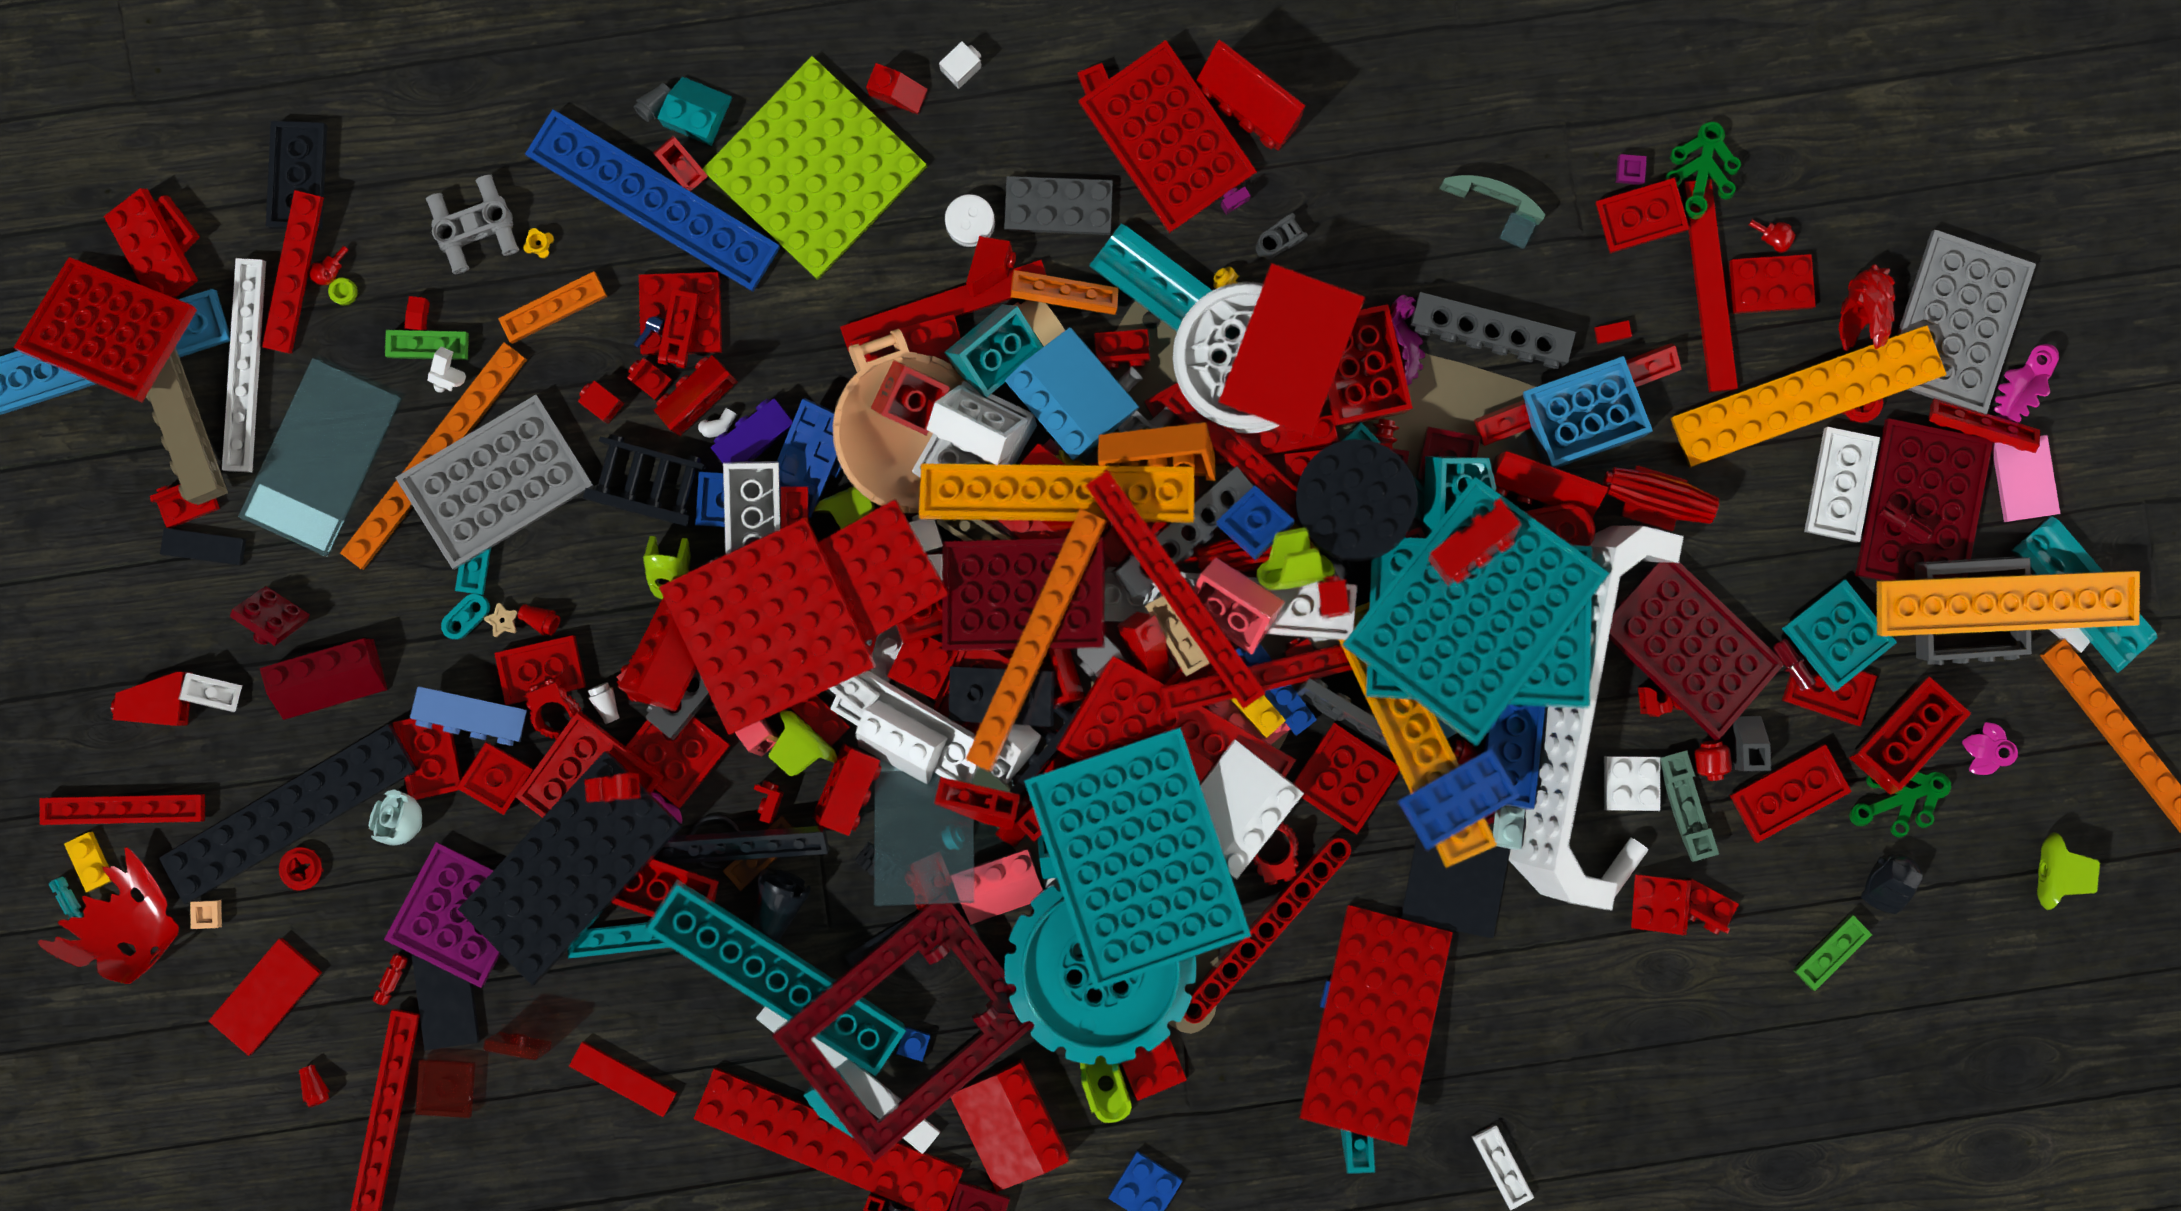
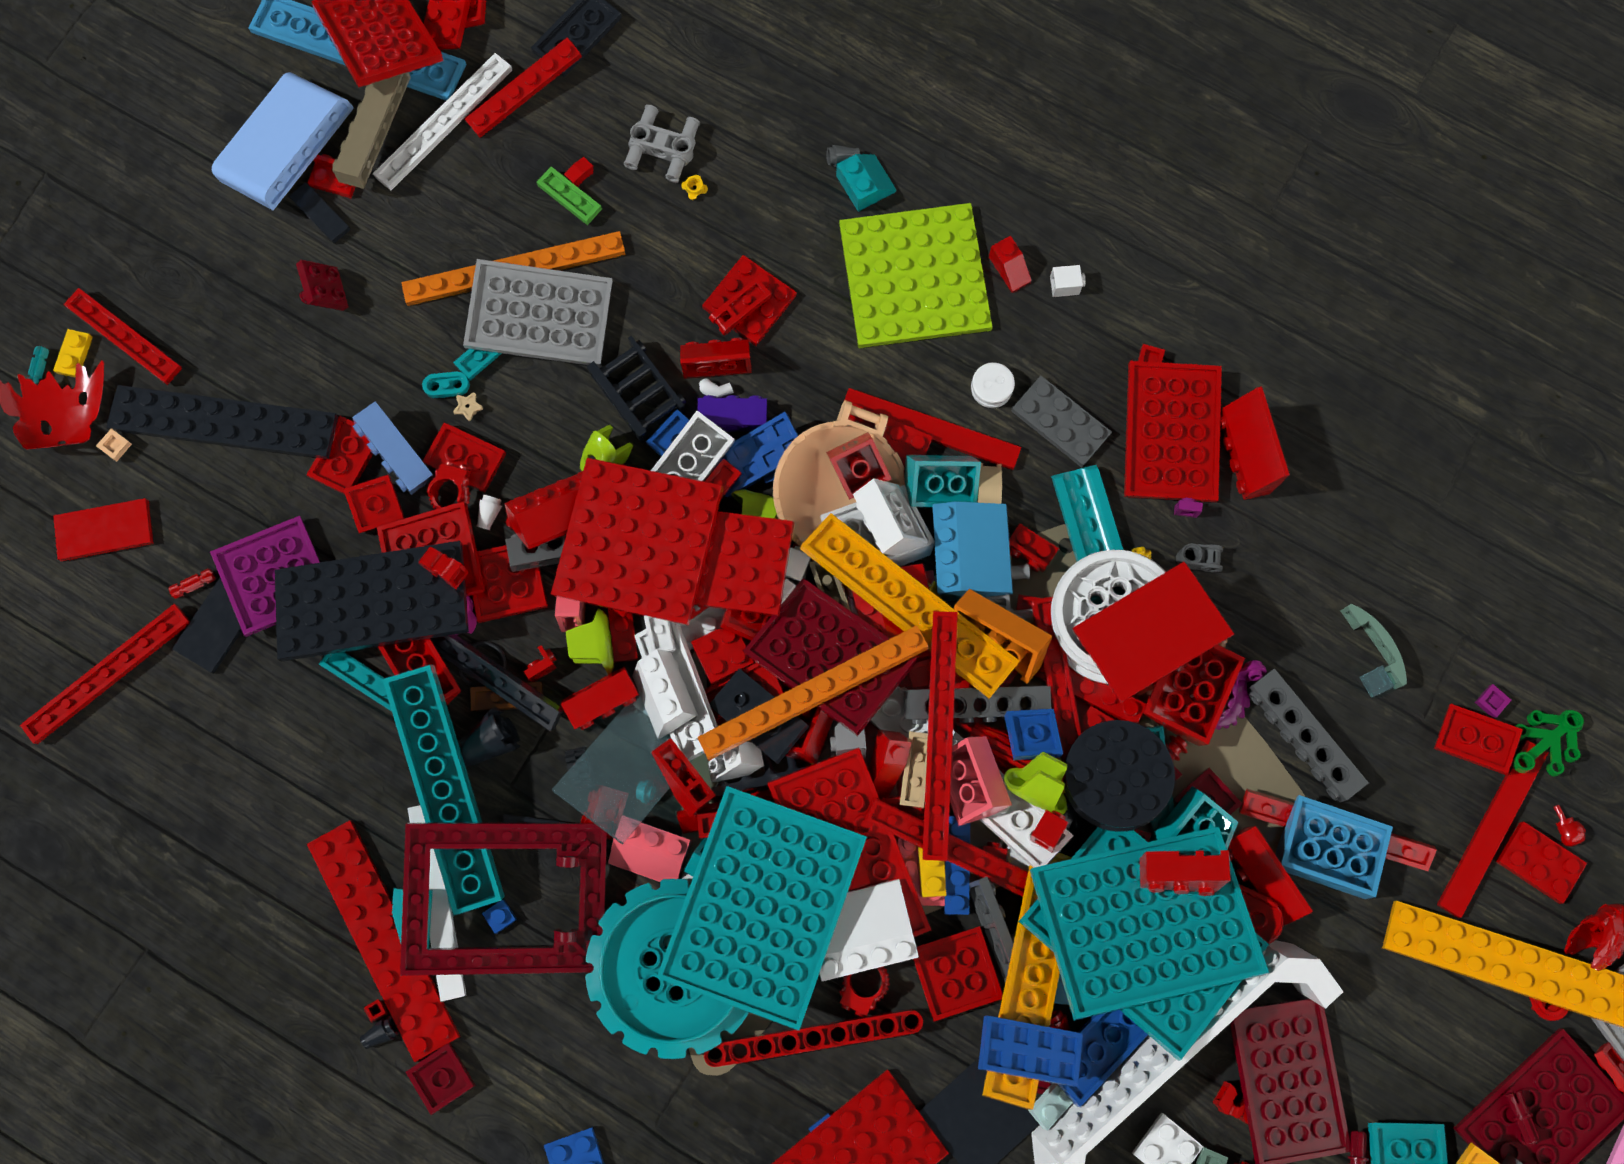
camera: 40 degrees right, 10 degrees down
red slope [111,672,193,726] -> none
white plate [179,673,242,712] -> none
clear light blue piece [238,358,401,557] -> none
dark red slope [260,638,388,720] -> none
red gear [279,847,323,890] -> none
red cone [298,1065,330,1108] -> none
red piece [309,246,349,285] -> none
lime tile [328,277,358,305] -> none
light aqua cylinder [369,790,422,846] -> none
clear red plate [415,1059,475,1118] -> none
white piece [427,347,466,393] -> none
clear red plate [483,1032,552,1060] -> none
orange plate [498,271,608,344] -> none
red cone [518,604,560,635] -> none
blue plate [525,109,780,292] -> none
red tile [569,1041,677,1117] -> none
red brick [578,381,625,424] -> none
red bracket [627,358,673,401] -> none
dark blue hand [634,316,665,348] -> none
red slope [654,136,708,192] -> none
red slope [951,1058,1069,1192] -> none
red slope [966,236,1016,296] -> none
orange plate [1010,270,1118,315] -> none
lime piece [1080,1056,1132,1123] -> none
red plate [1122,1036,1187,1101] -> none
red piece [1594,320,1632,344] -> none
red plate [1602,465,1719,532] -> none
white plate [1804,427,1880,542] -> none
none -> light blue windscreen [212,72,354,210]

